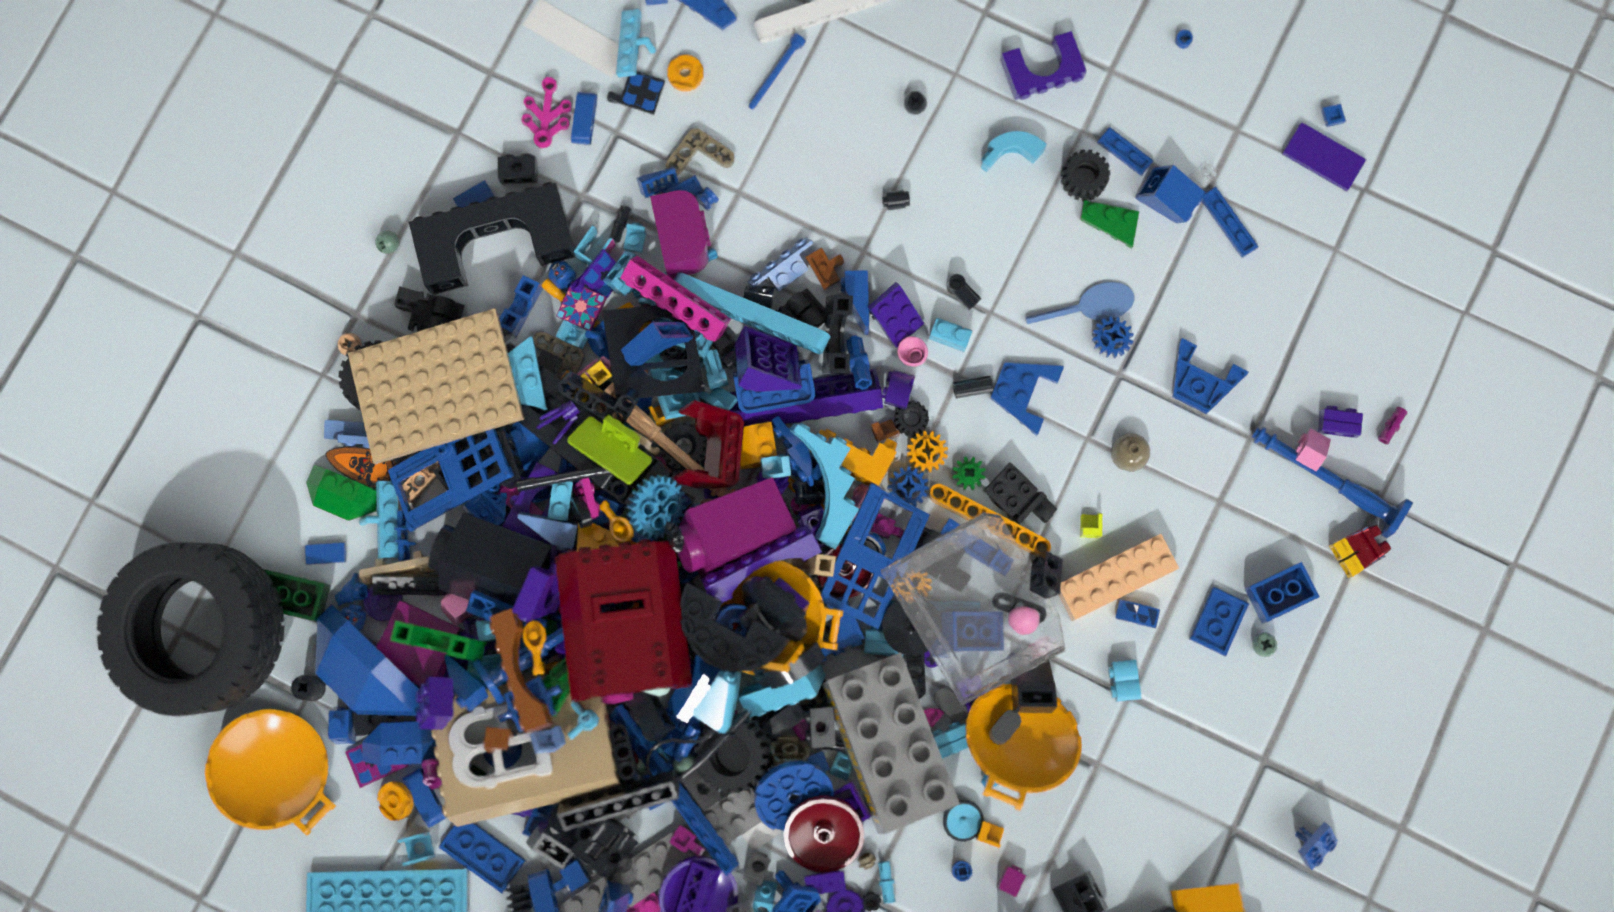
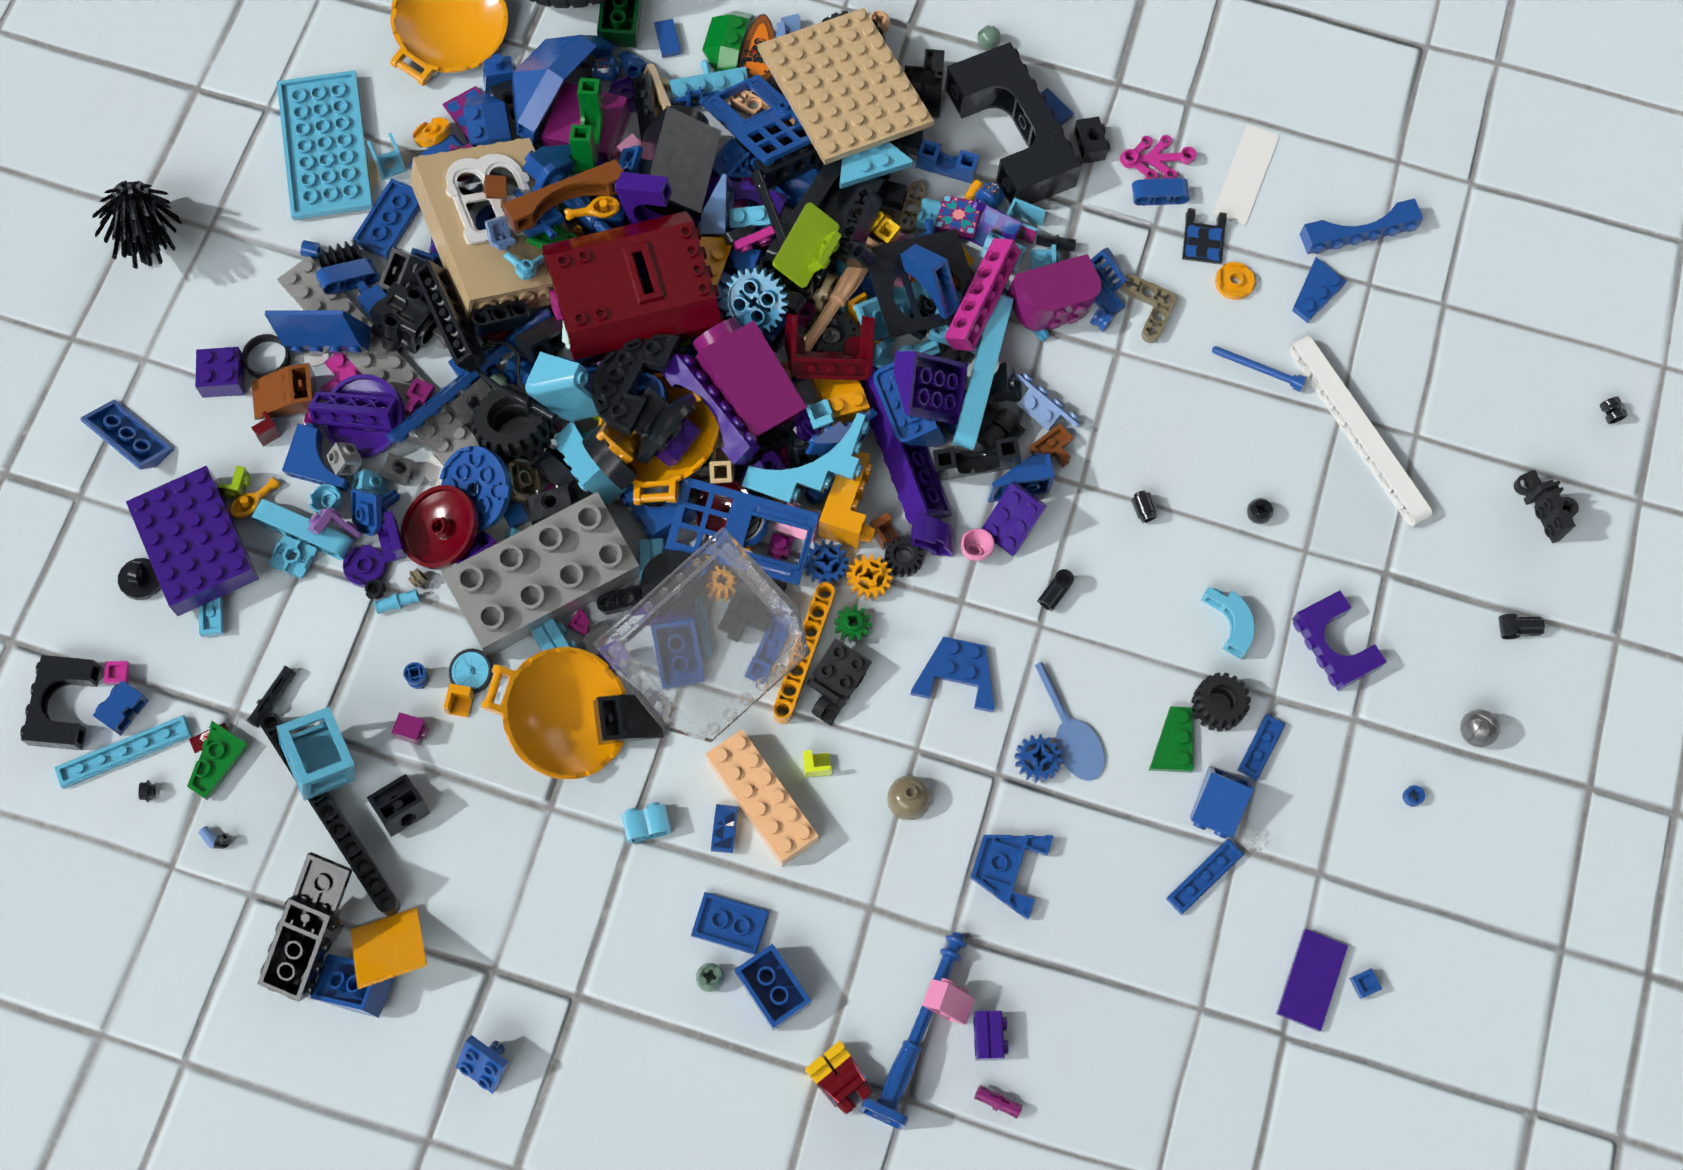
camera: 75 degrees right, 10 degrees down
black piece [291,675,326,701] -> none
dark purple brick [416,677,454,730] -> none
dark purple plant [537,400,580,444] -> none
light orange piece [599,500,634,543] -> none
medium azure plate [616,9,656,77] -> none
black gear [664,521,684,553] -> none
blue cylinder [674,723,702,762] -> none
blue piece [846,335,872,390] -> none
medium azure brick [929,318,973,352] -> none
black axle [952,376,993,399] -> none
dark grey tile [989,710,1021,745] -> none
black beam [992,592,1047,623] -> none
bright pink piece [1008,606,1040,635] -> none
black brick [1029,550,1063,599] -> none

